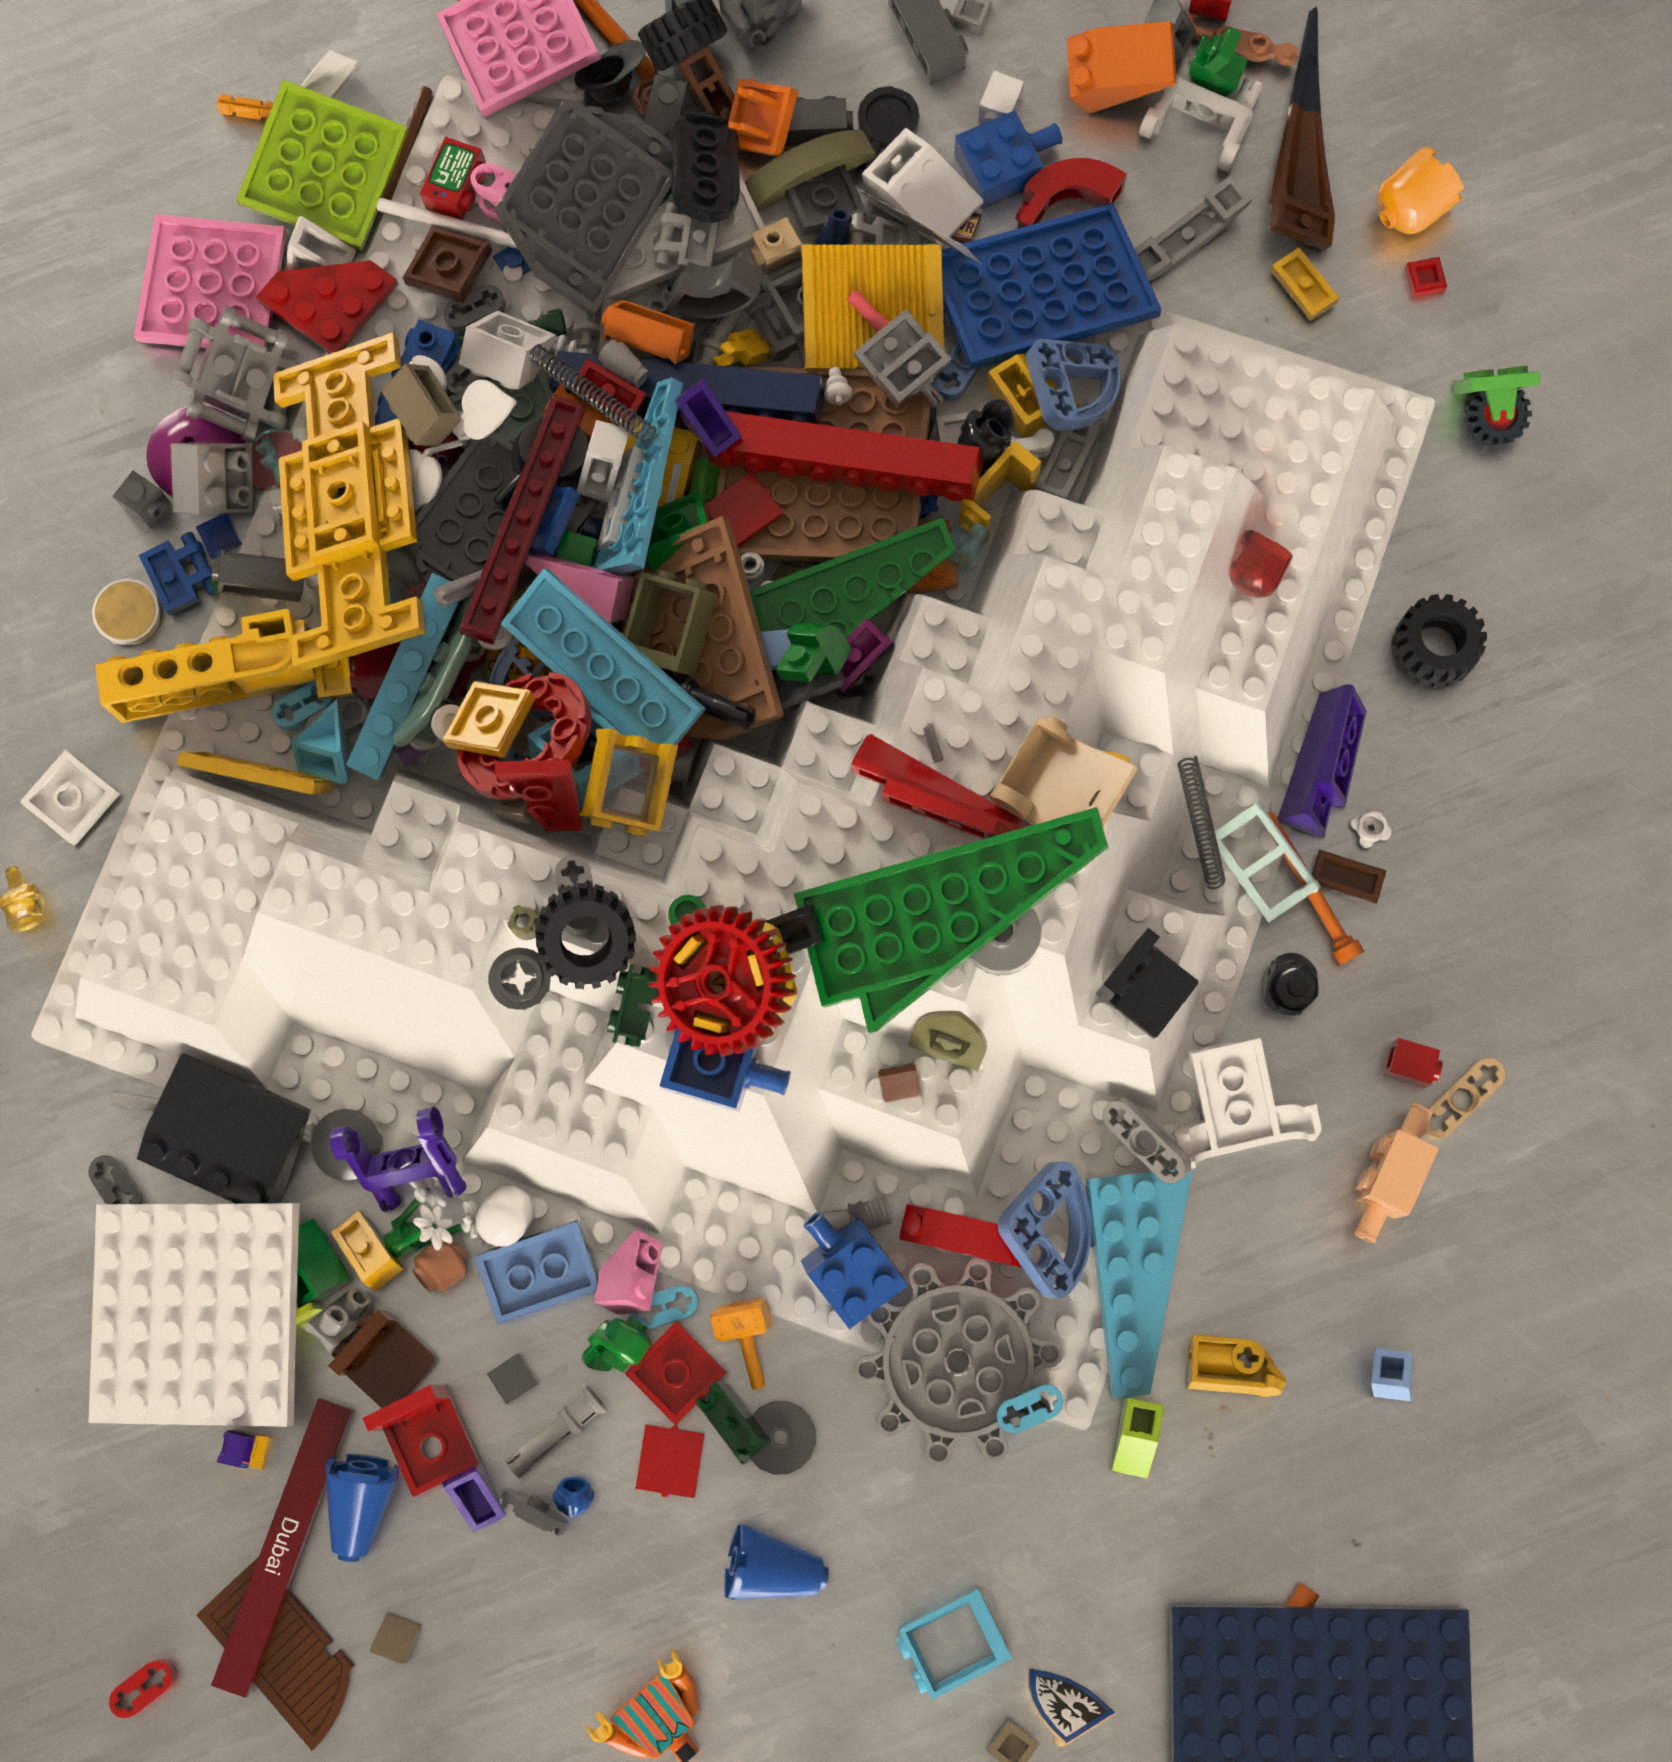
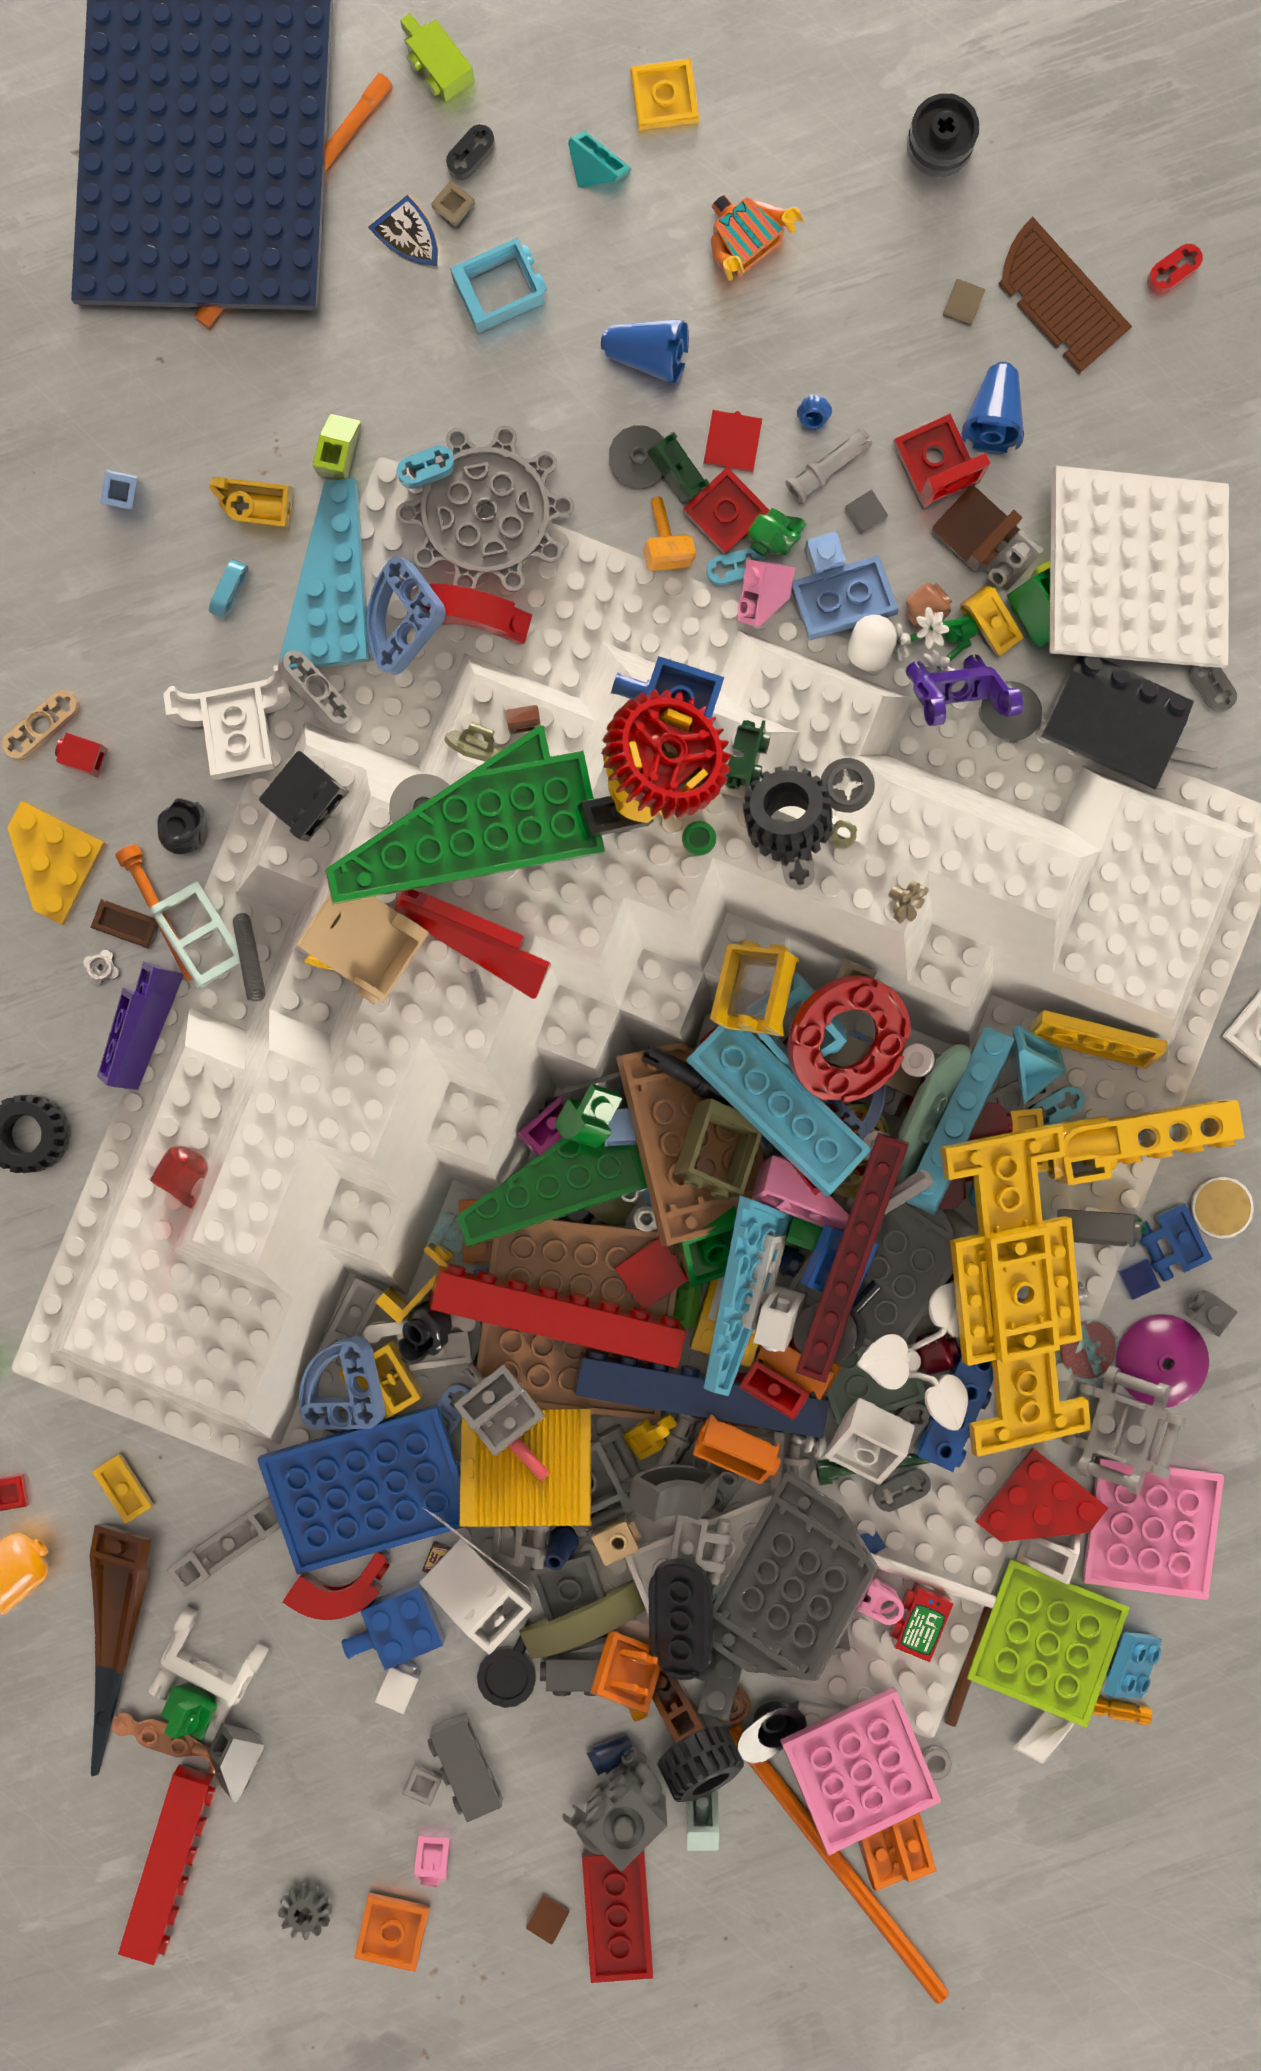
camera: 175 degrees right, 10 degrees up
light grey slope [171,443,253,515] -> none
dark red tile [211,1398,354,1698] -> none
dark purple leg [216,1429,273,1470] -> none
dark tan brick [382,363,462,446] -> none
reddish brown tile [402,226,493,303] -> none
yellow tile [442,681,536,758] -> none
slope [442,1464,506,1533] -> none
red wing [494,758,584,832] -> none
dark grey plate [498,1488,569,1536] -> none
dark grey piece [529,344,656,443] -> none
light grey cone [598,339,650,388] -> none
dark purple slope [675,379,742,457] -> none
blue brick [800,1211,908,1330] -> none
light grey piece [815,1192,899,1233] -> none
white hair [824,367,853,405] -> none
orange slope [1067,21,1177,114] -> none
light nougat brick [1354,1103,1439,1244] -> none
none -> yellow plate [7,800,106,925]
none -> medium azure beam [209,559,248,619]
none -> dark blue cone [586,1734,634,1776]
none -> light blue brick [804,531,846,575]
none -> dark tan plant [888,881,929,923]
none -> light grey tile [922,1746,952,1780]
none -> dark azure plate [1103,1632,1162,1699]

